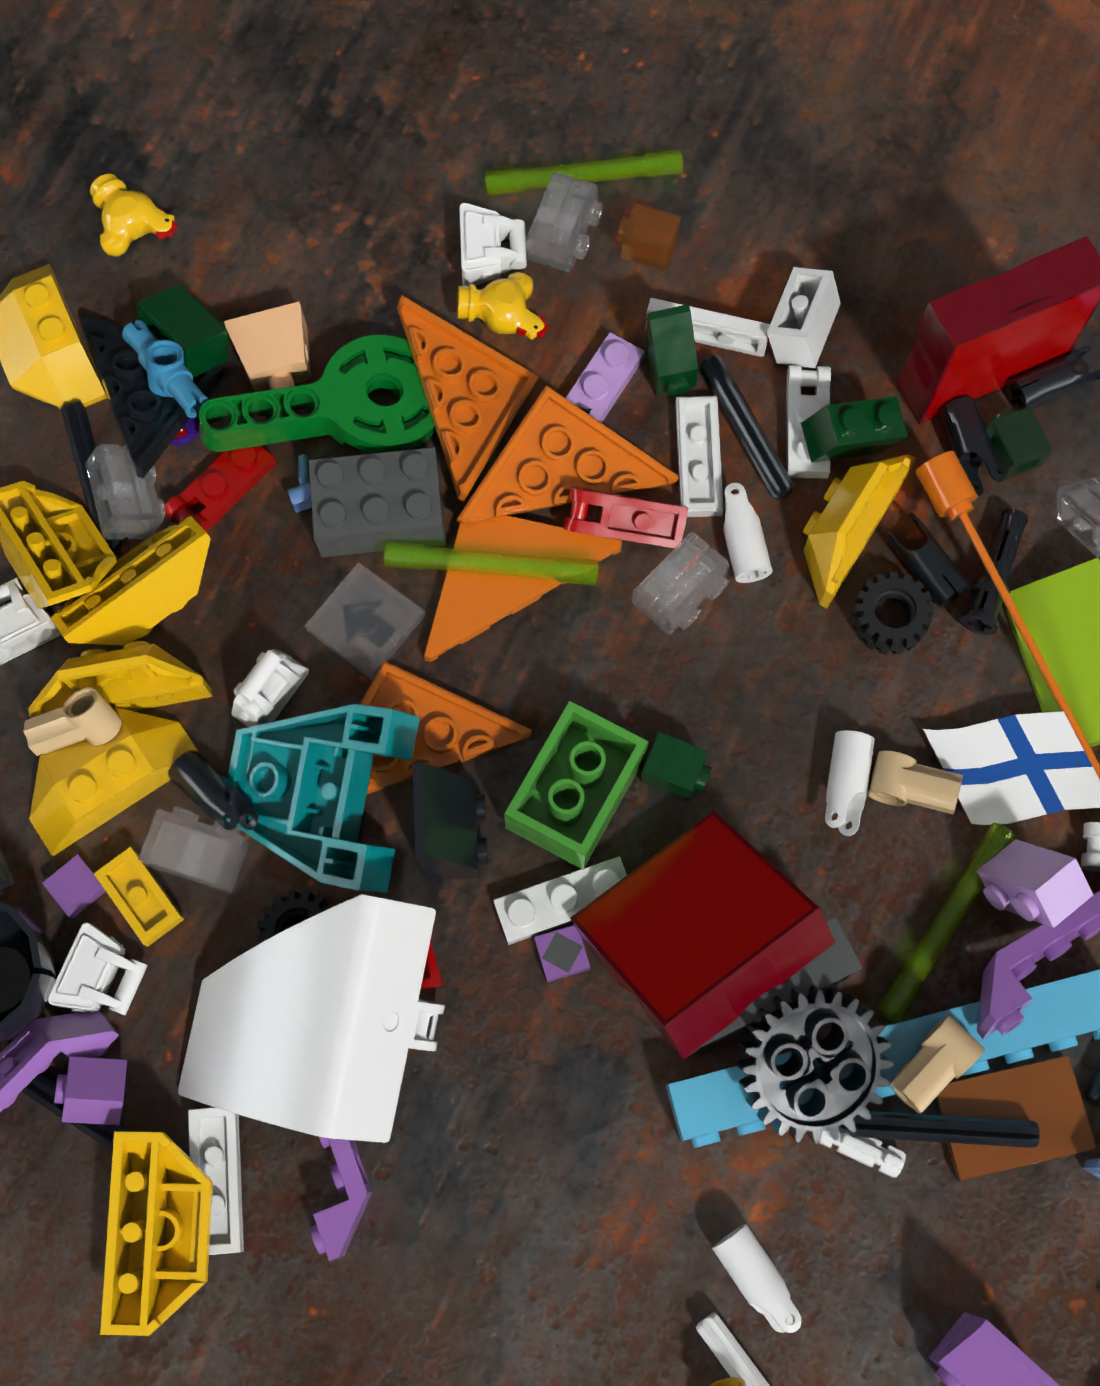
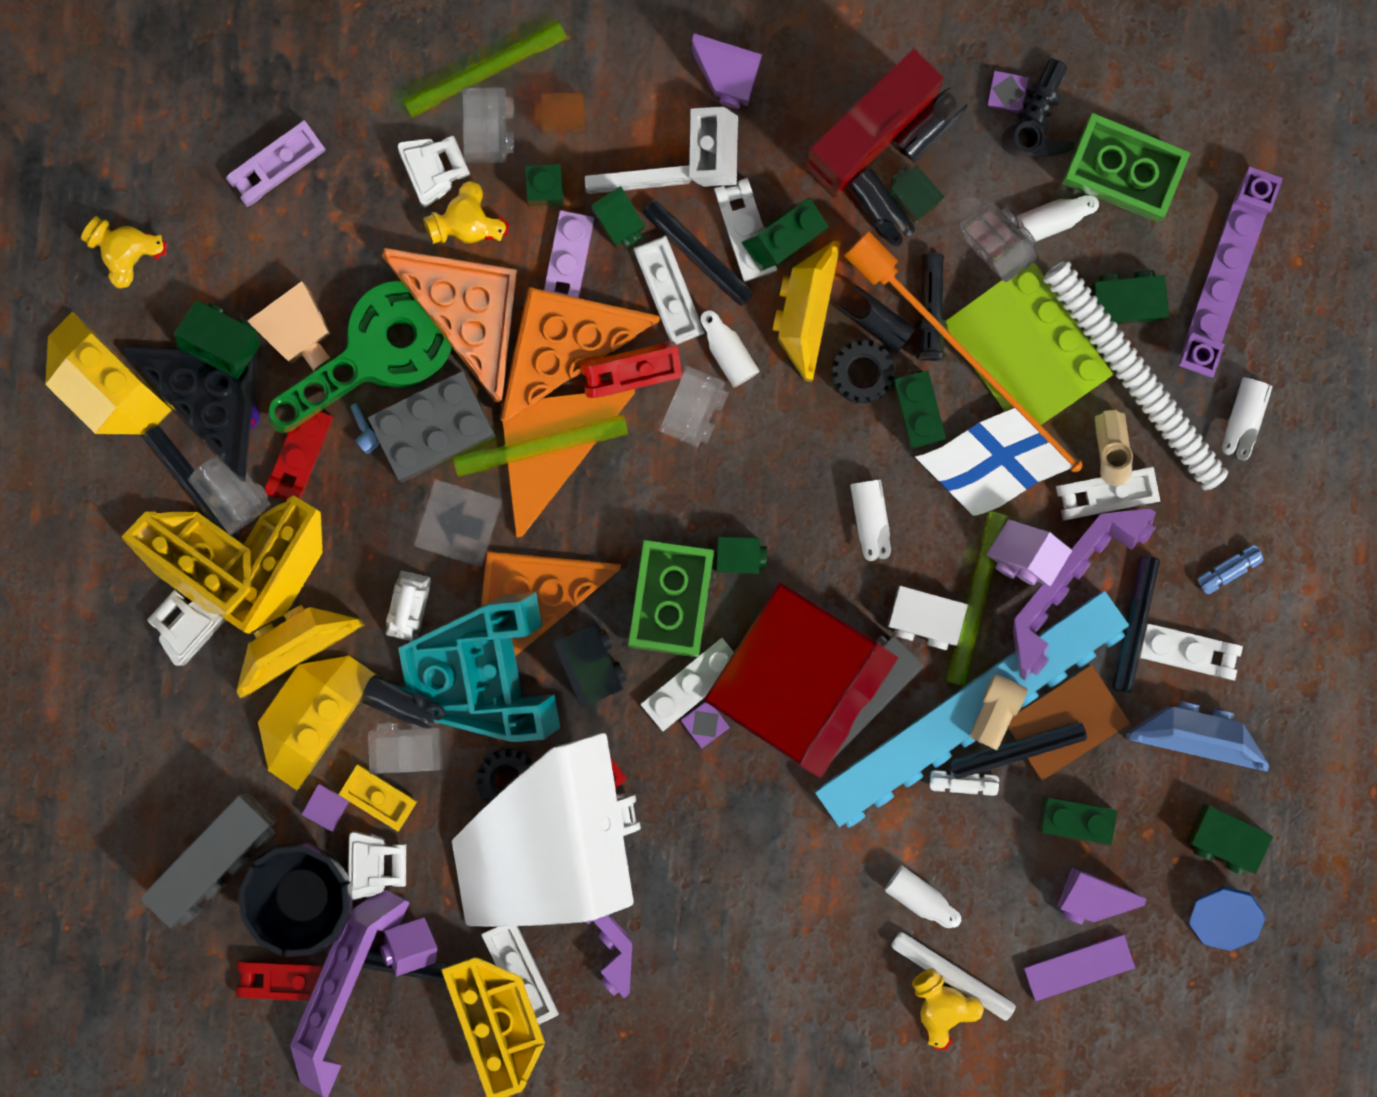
camera: 25 degrees left, 15 degrees up
tan piece [23,687,122,756] -> none
dark azure pin [122,320,209,418] -> none
black gear [737,985,893,1144] -> none
tan piece [867,750,963,815] -> none
none -> lavender plate [226,120,326,207]
none -> dark green brick [525,164,564,207]
none -> medium lavender slope [692,34,762,108]
none -> white brick [887,586,968,650]
none -> dark green brick [892,370,946,450]
none -> dark green brick [1038,796,1118,845]

